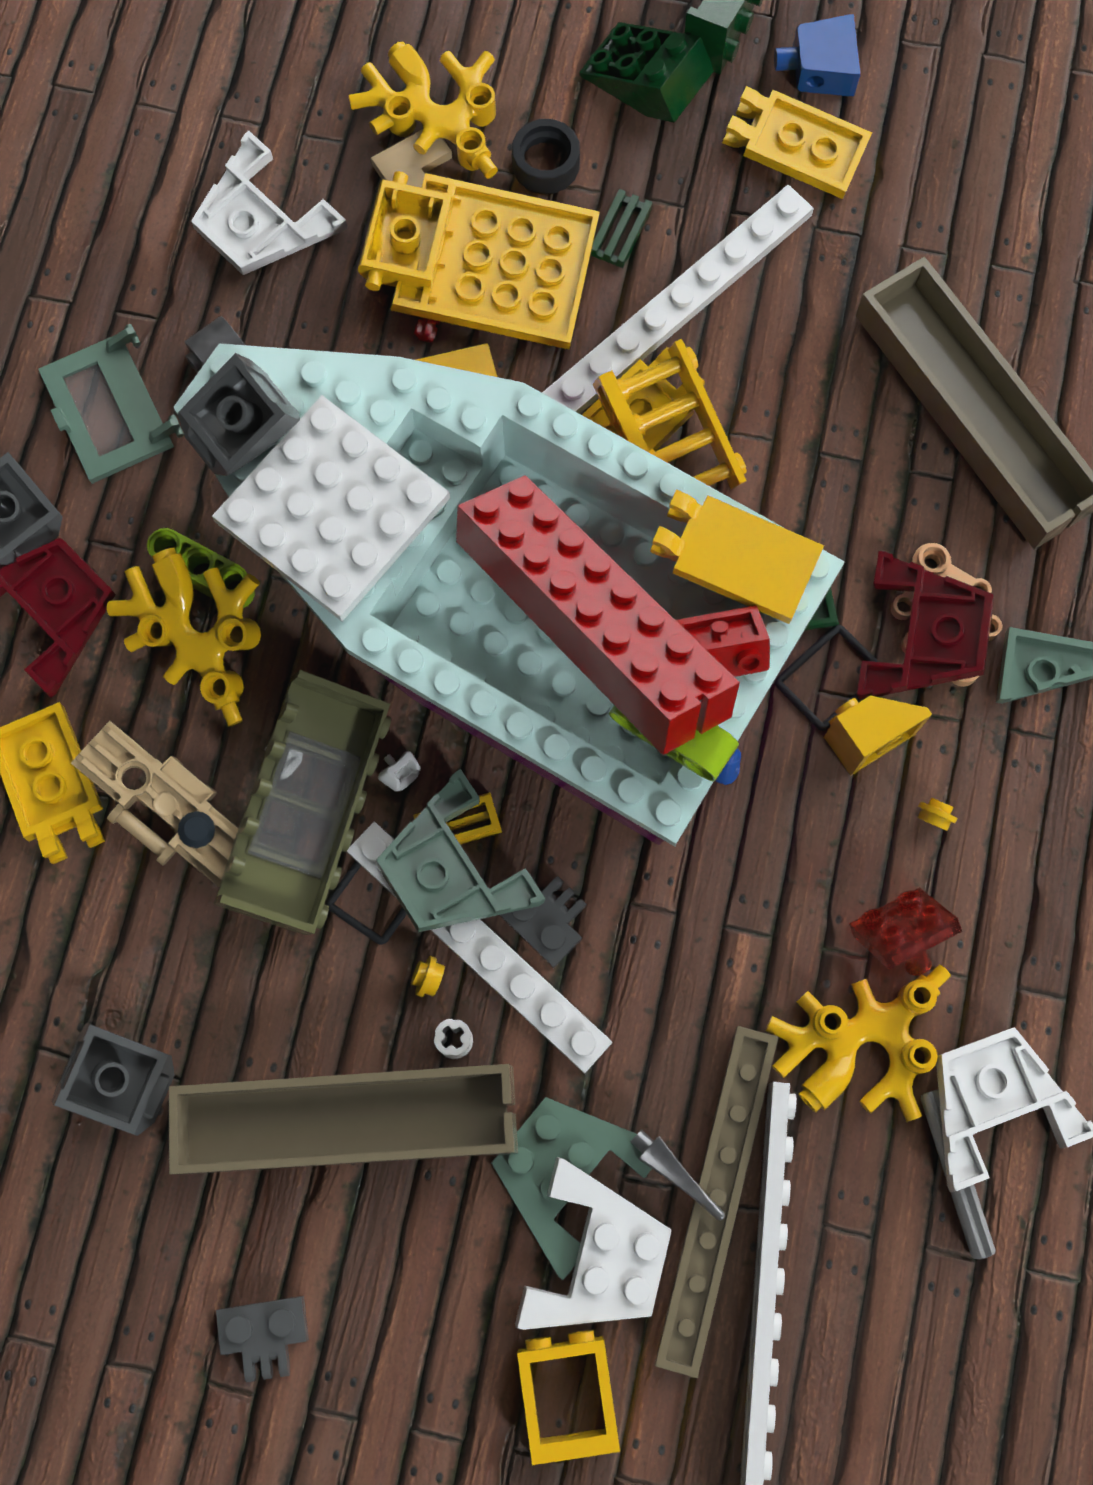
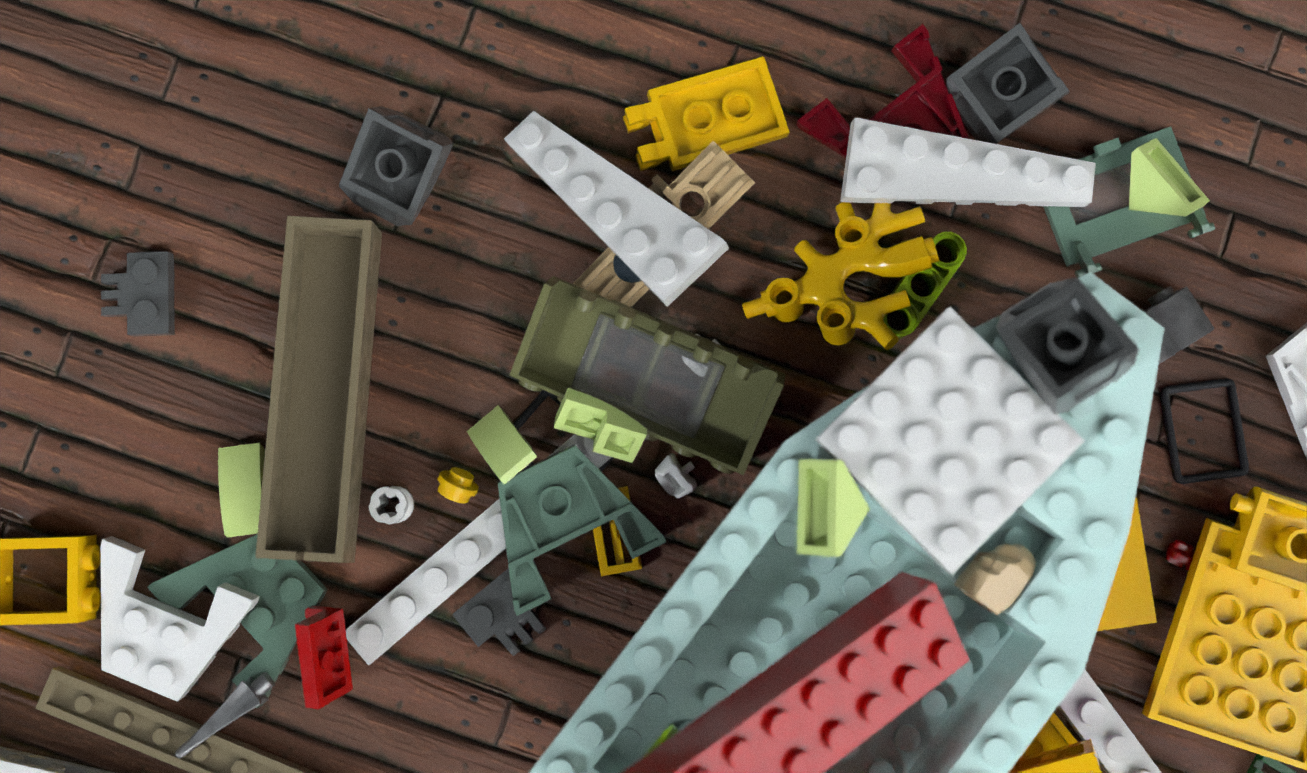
camera: 95 degrees right, 10 degrees up
none -> yellowish green slope [218,443,265,538]
none -> red bracket [295,605,353,710]
none -> yellowish green slope [467,405,538,485]
none -> white wing [504,111,729,307]
none -> yellowish green slope [554,388,647,463]
none -> yellowish green slope [797,459,870,557]
none -> white wing [840,117,1096,207]
none -> tan rock [954,544,1036,615]
none -> yellowish green slope [1129,138,1210,217]
none -> black piece [1160,378,1249,484]

